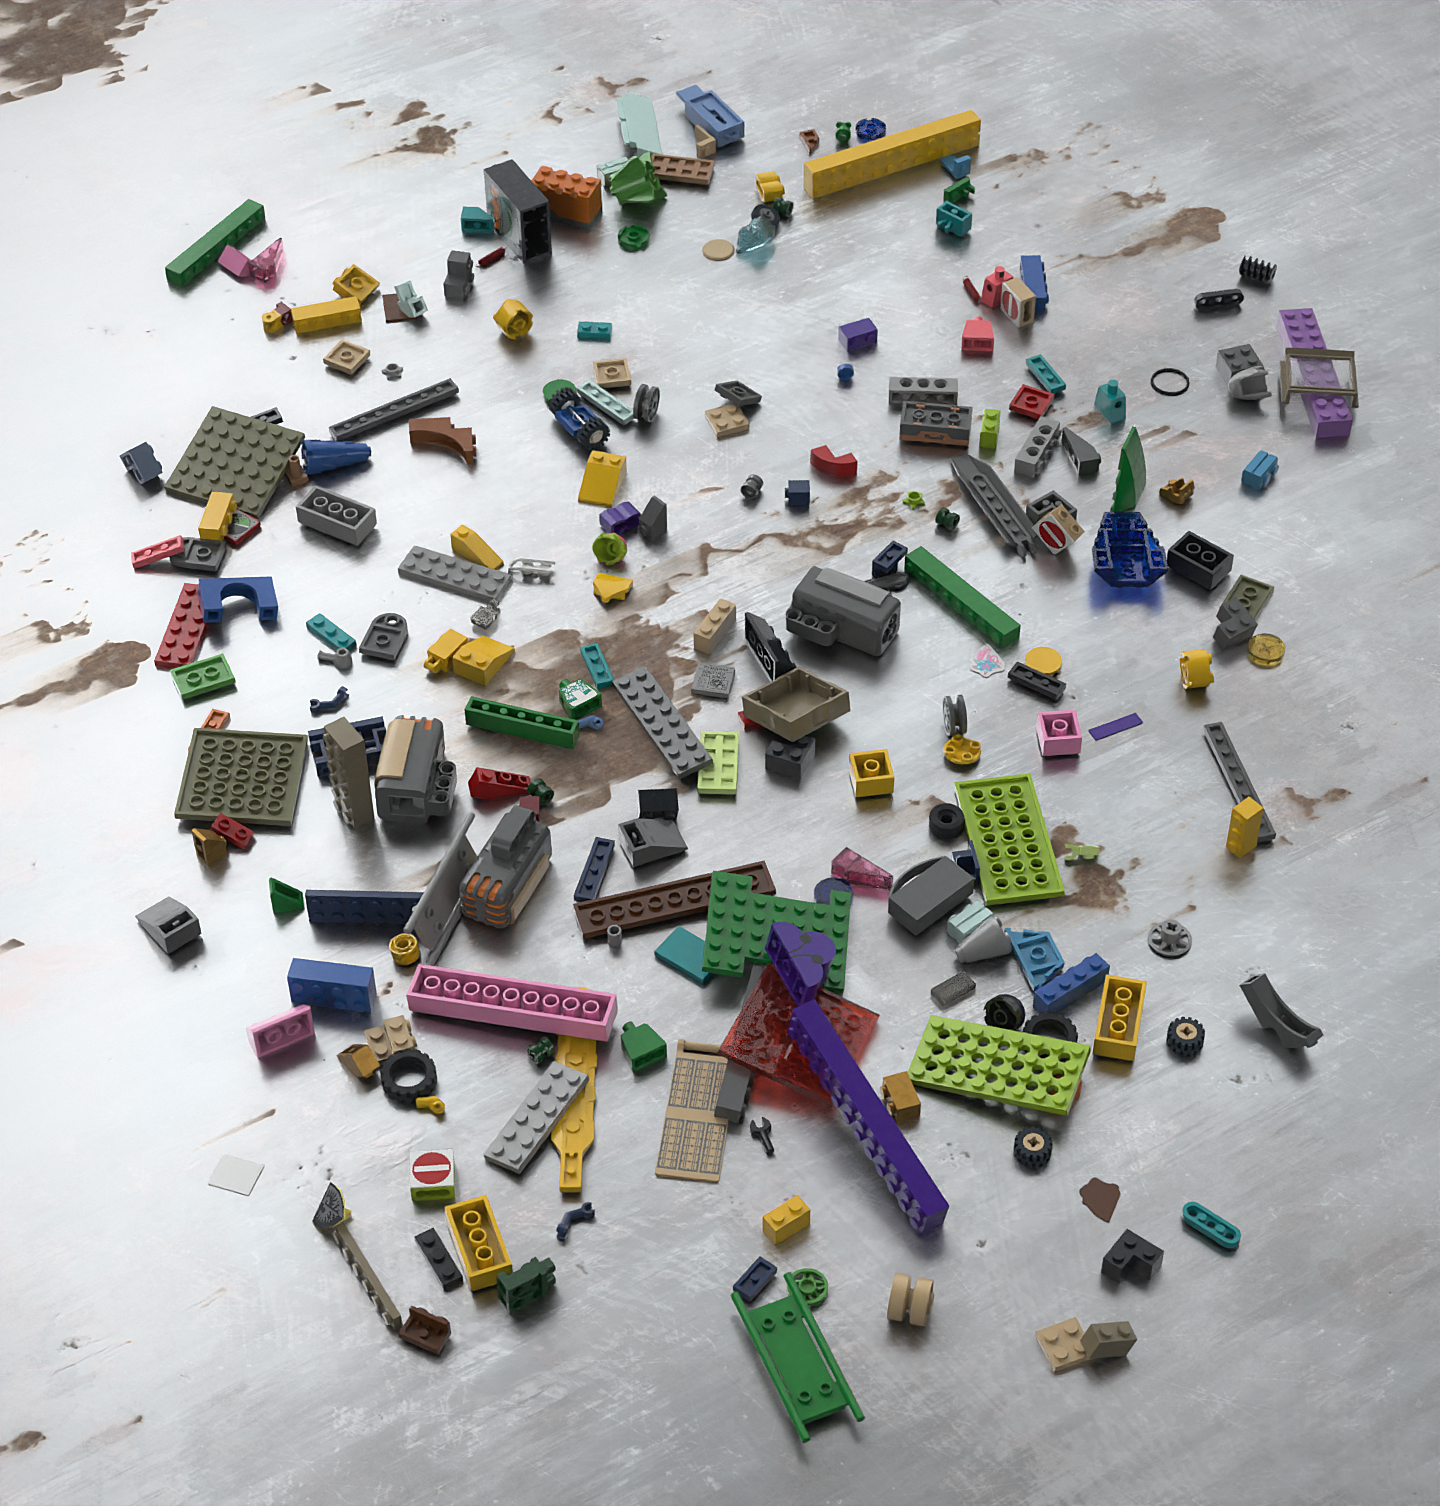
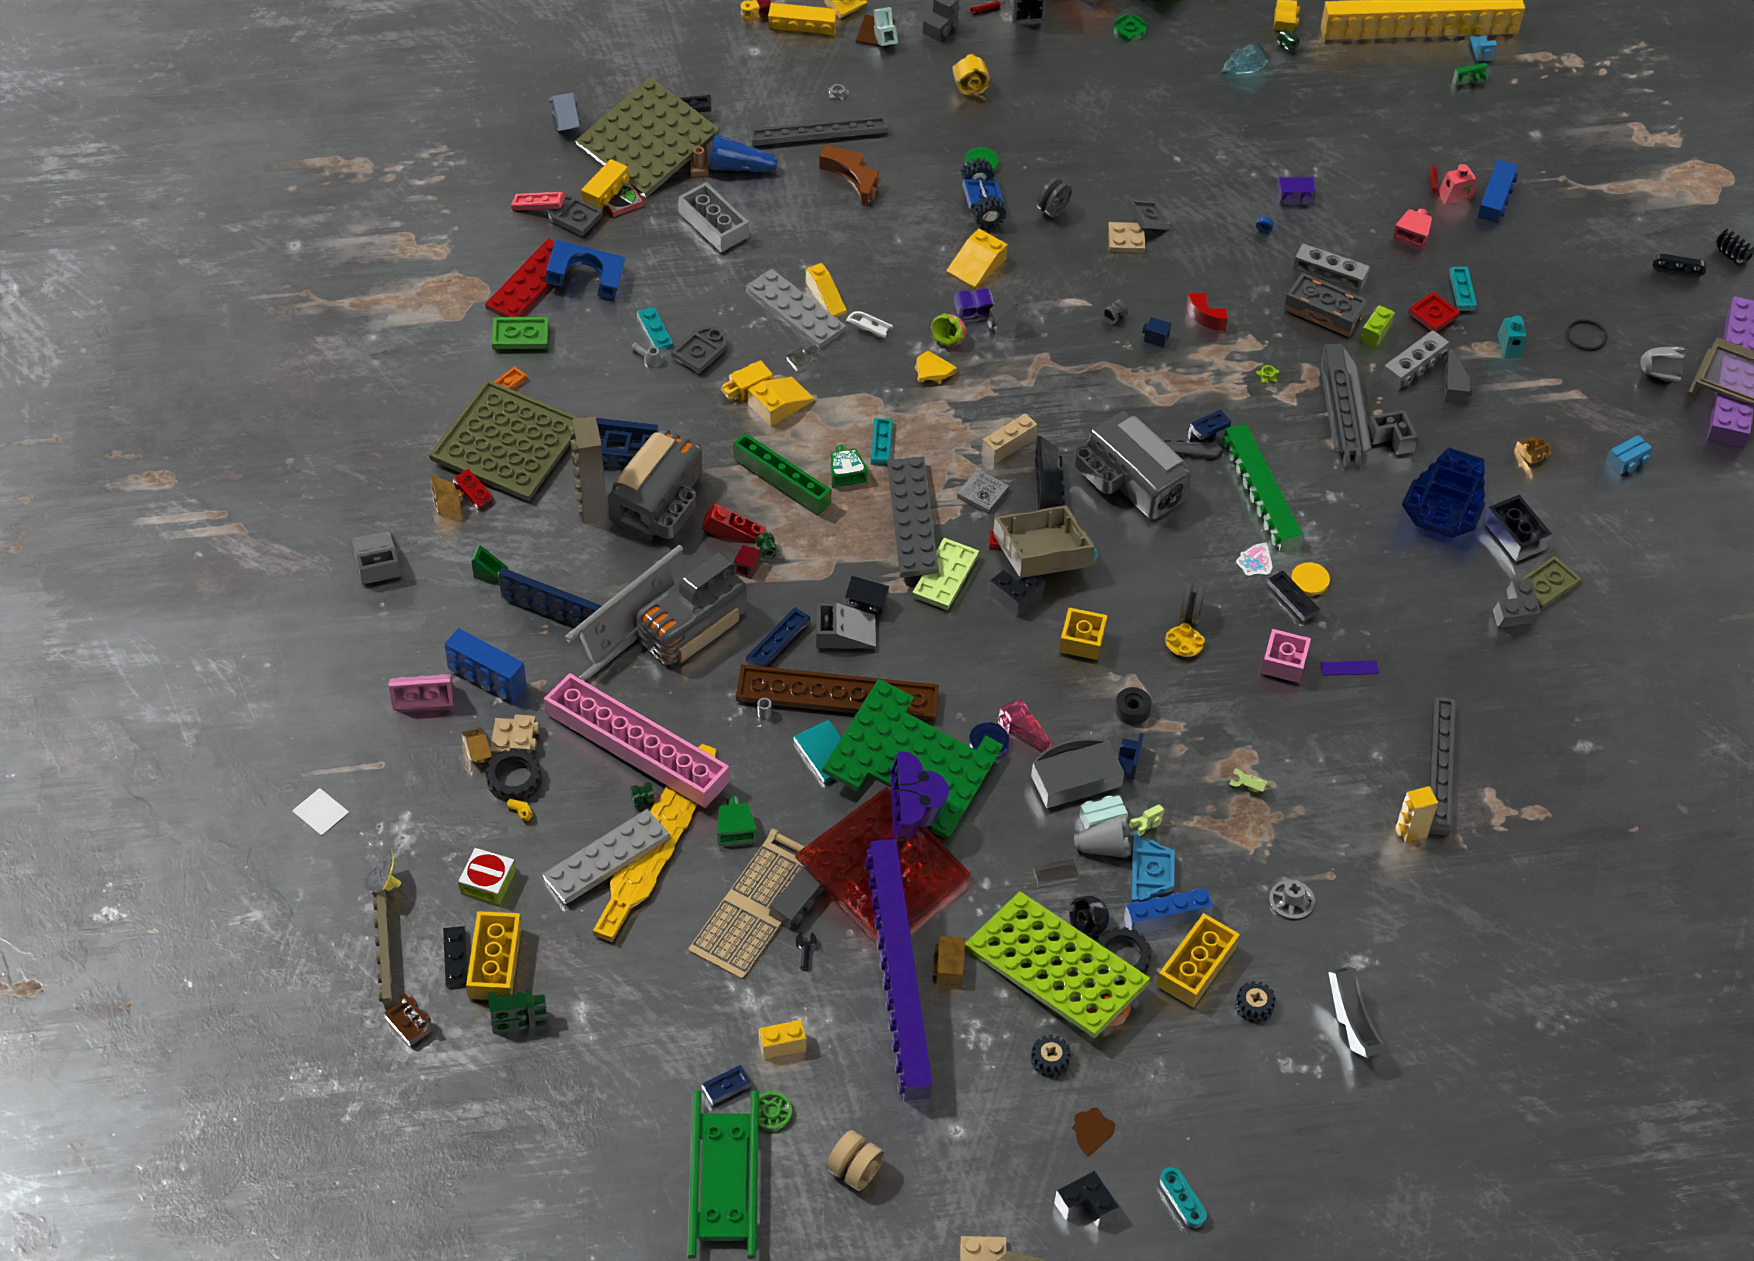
camera: 20 degrees right, 5 degrees up
dark blue arm [310,686,350,713] -> none
tan plate [323,339,371,375] -> none
yellow wheel [389,933,420,965] -> none
dark blue arm [556,1202,595,1239] -> none
teal plate [577,321,612,339] -> none
light aqua plate [577,380,634,425] -> none
medium blue arm [578,715,604,730] -> none
tan plate [593,358,631,388] -> none
tan piece [702,239,735,261] -> none
black wheel [751,204,780,231] -> none
dark green wheel [935,507,960,531] -> none
teal brick [936,201,972,237] -> none
lime piece [954,773,1065,906] -> none
piece [1000,277,1036,328] -> none
piece [1032,504,1085,555] -> none
green wedge [1110,426,1146,513] -> none
yellow brick [1180,649,1214,689] -> none
dark grey brick [1216,344,1263,385] -> none
clear yellow tile [1247,633,1285,664] -> none
none -> yellowish green plate [1129,804,1164,836]

